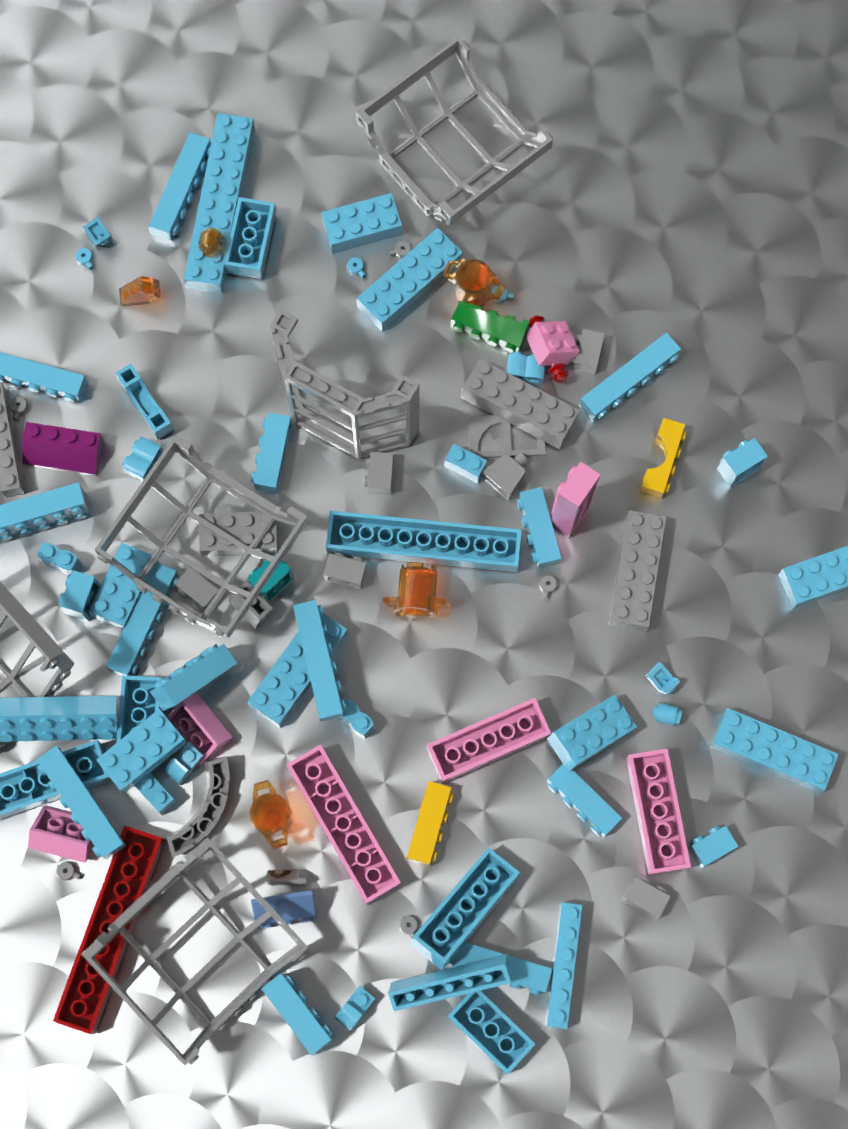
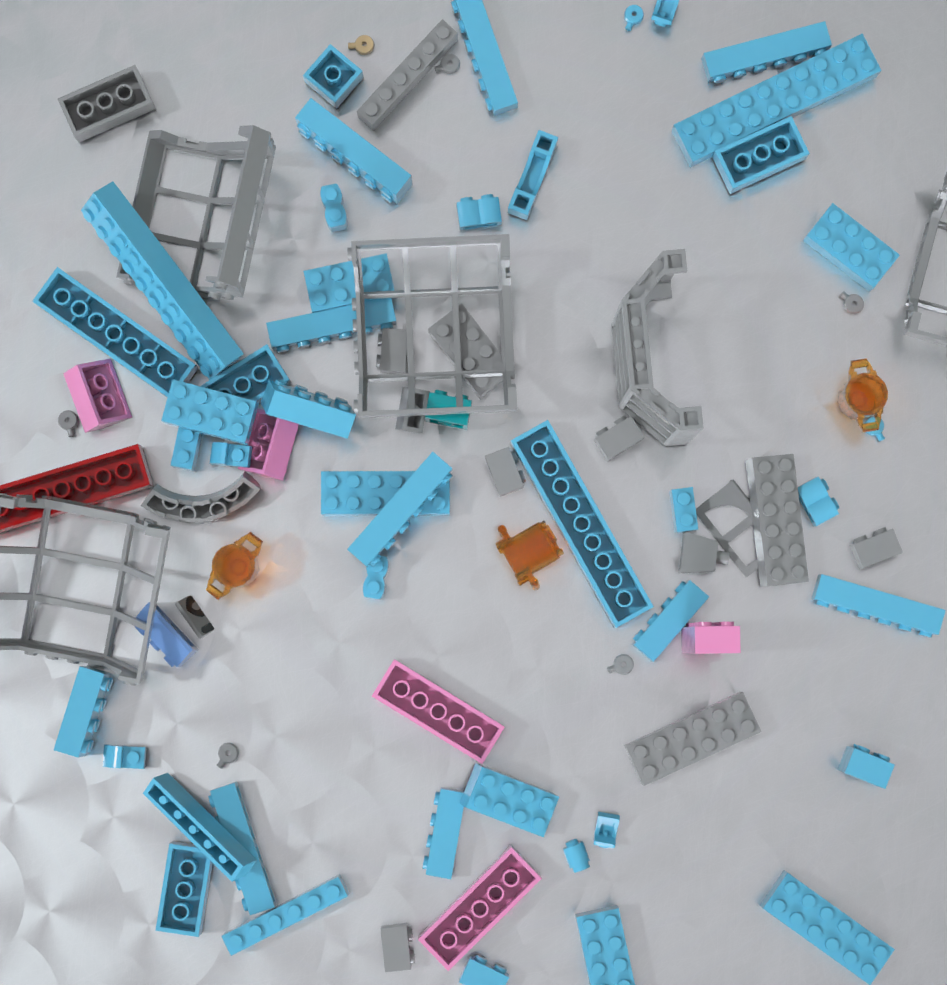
camera: 55 degrees right, 10 degrees up
magenta slope [22,422,104,476] -> none
medium azure brick [36,745,126,860] -> none
medium azure brick [59,570,101,621] -> none
clear orange slope [119,276,161,306] -> none
clear orange head [198,228,224,257] -> none
medium azure brick [251,412,292,493] -> none
bright pink brick [286,744,401,905] -> none
medium azure piece [347,257,366,278] -> none
medium azure brick [356,227,463,332] -> none
yellow brick [407,781,454,866] -> none
medium azure brick [411,847,520,970] -> none
green wedge [451,301,529,353] -> none
bright pink brick [525,315,580,383] -> none
yellow arch [639,418,686,498] -> none

